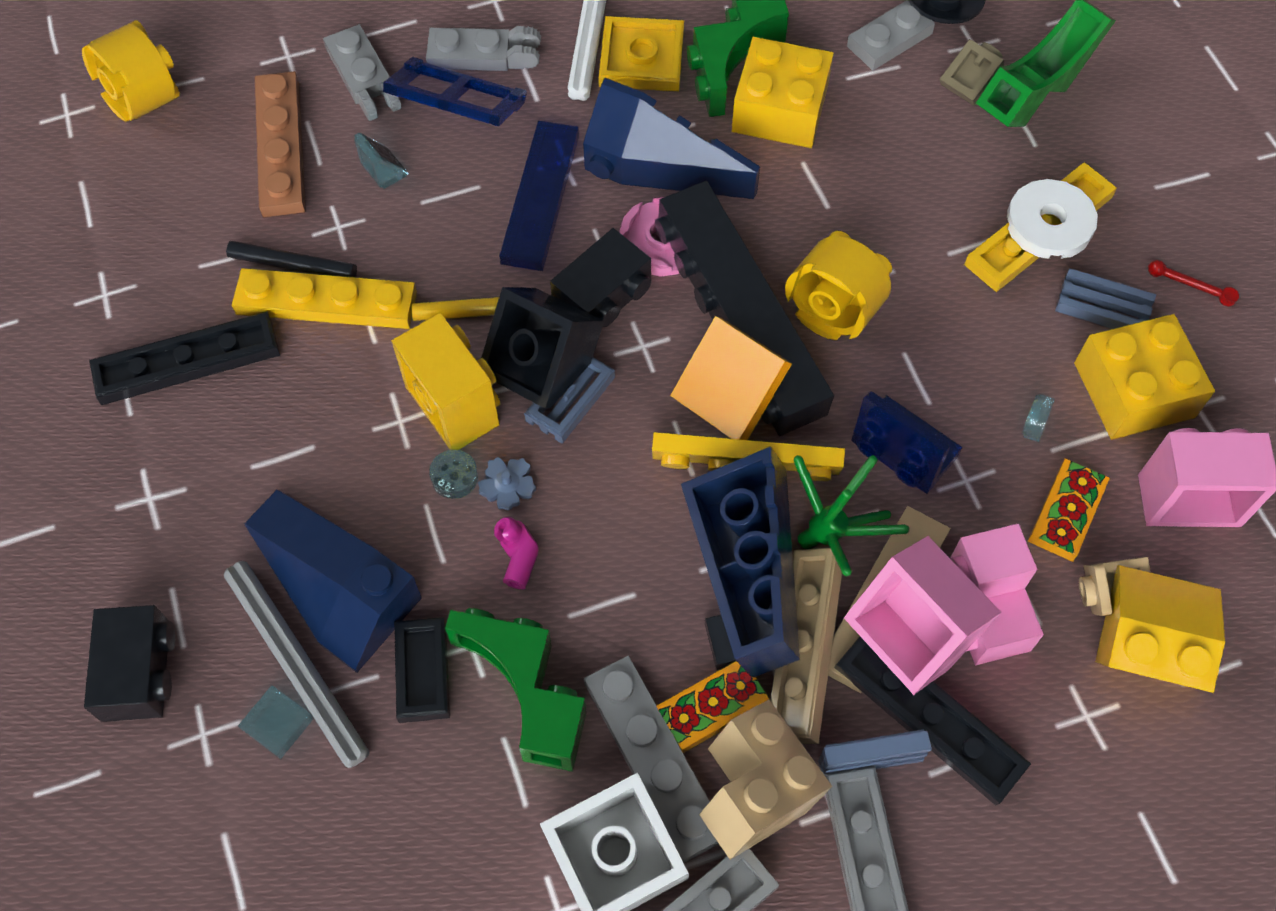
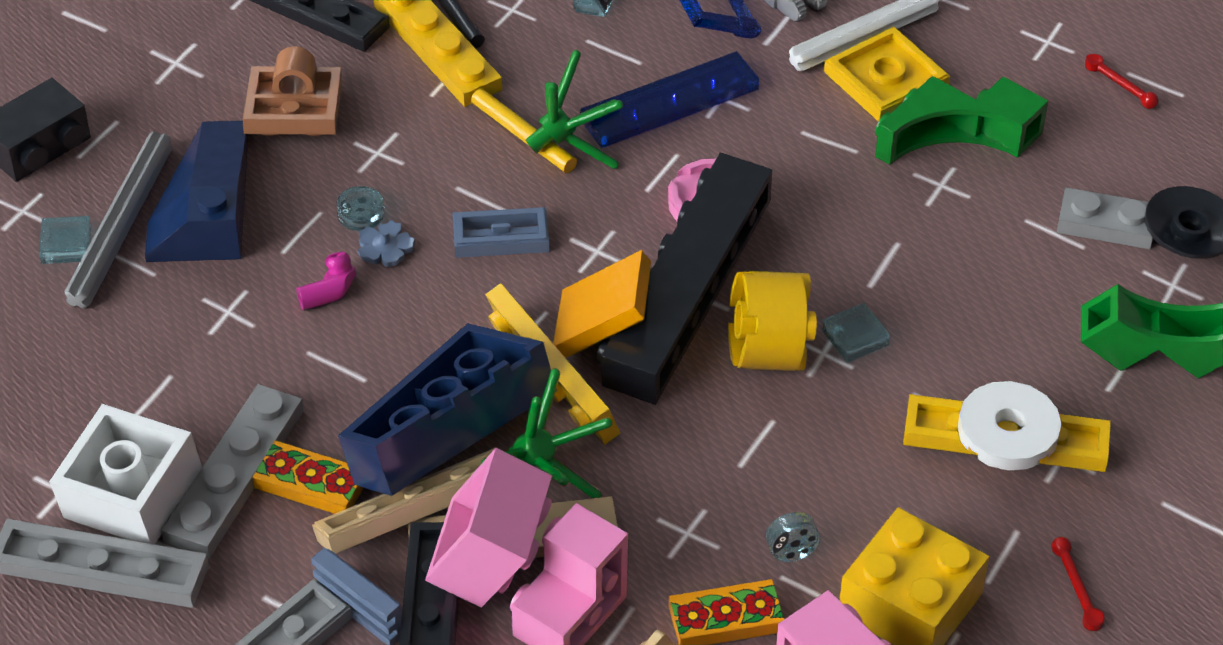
camera: 50 degrees right, 15 degrees down
yellow brick [391,312,501,453] -> none
black tile [394,617,450,723] -> none
green arch [445,608,587,772] -> none
black slope [481,287,604,409] -> none
black brick [550,228,651,327] -> none
dark blue wedge [583,78,760,199] -> none
tan brick [699,700,833,860] -> none
yellow brick [731,37,834,148] -> none
clear blue bracket [851,391,963,494] -> none
dark tan bracket [940,39,1004,106] -> none
sand blue tile [1055,268,1156,329] -> none
none -> nougat plate [243,46,342,136]
none -> green plant [525,50,623,169]
none -> clear light blue tile [822,303,890,363]

